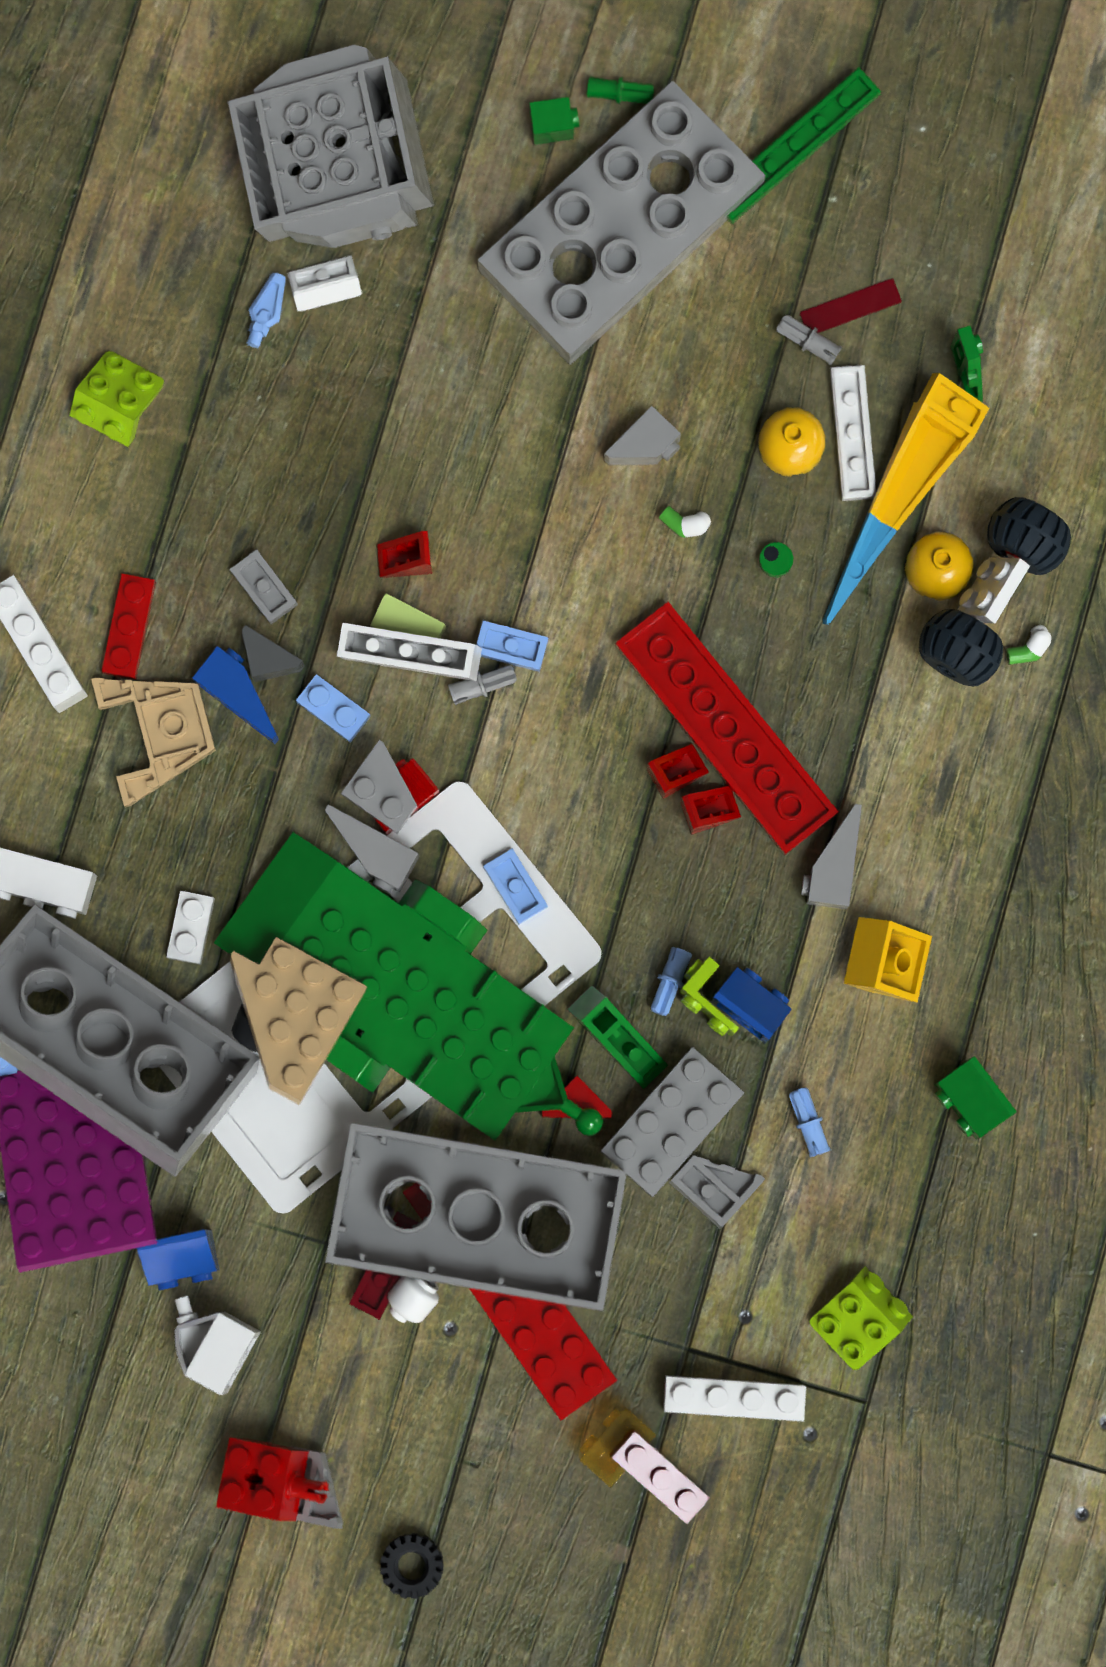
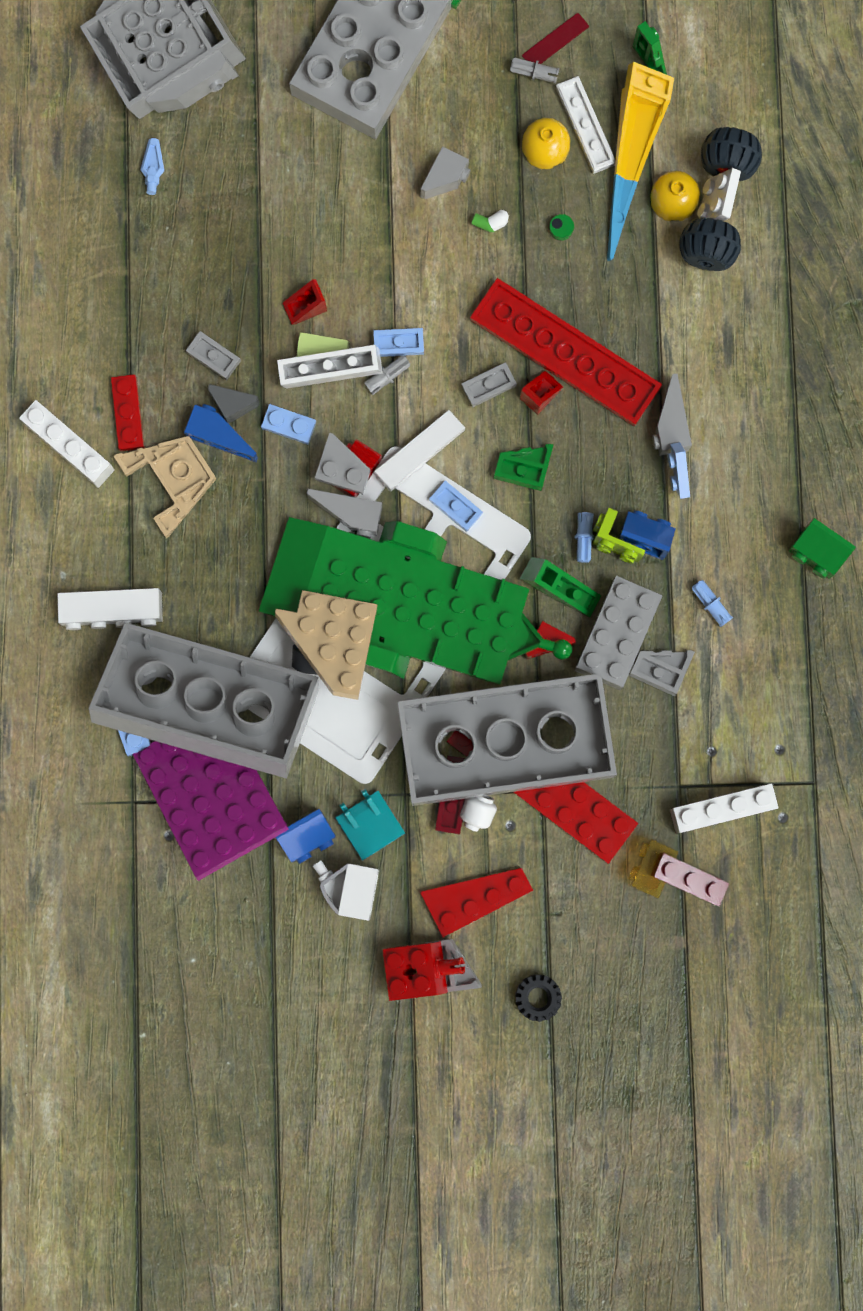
camera: 20 degrees left, 0 degrees up
lime bracket [70,351,164,447] -> none
white plate [166,891,215,965] -> none
white slope [287,255,362,311] -> none
red slope [680,786,741,835] -> none
lime bracket [810,1266,913,1370] -> none
yellow slope [844,917,932,1003] -> none
arm [1006,625,1051,665] -> none
none -> teal plate [336,789,405,860]
none -> white tile [374,410,465,492]
none -> red wing [420,868,533,937]
none -> light grey plate [461,362,517,408]
none -> green wing [494,444,554,491]
none -> light blue plate [667,442,690,499]

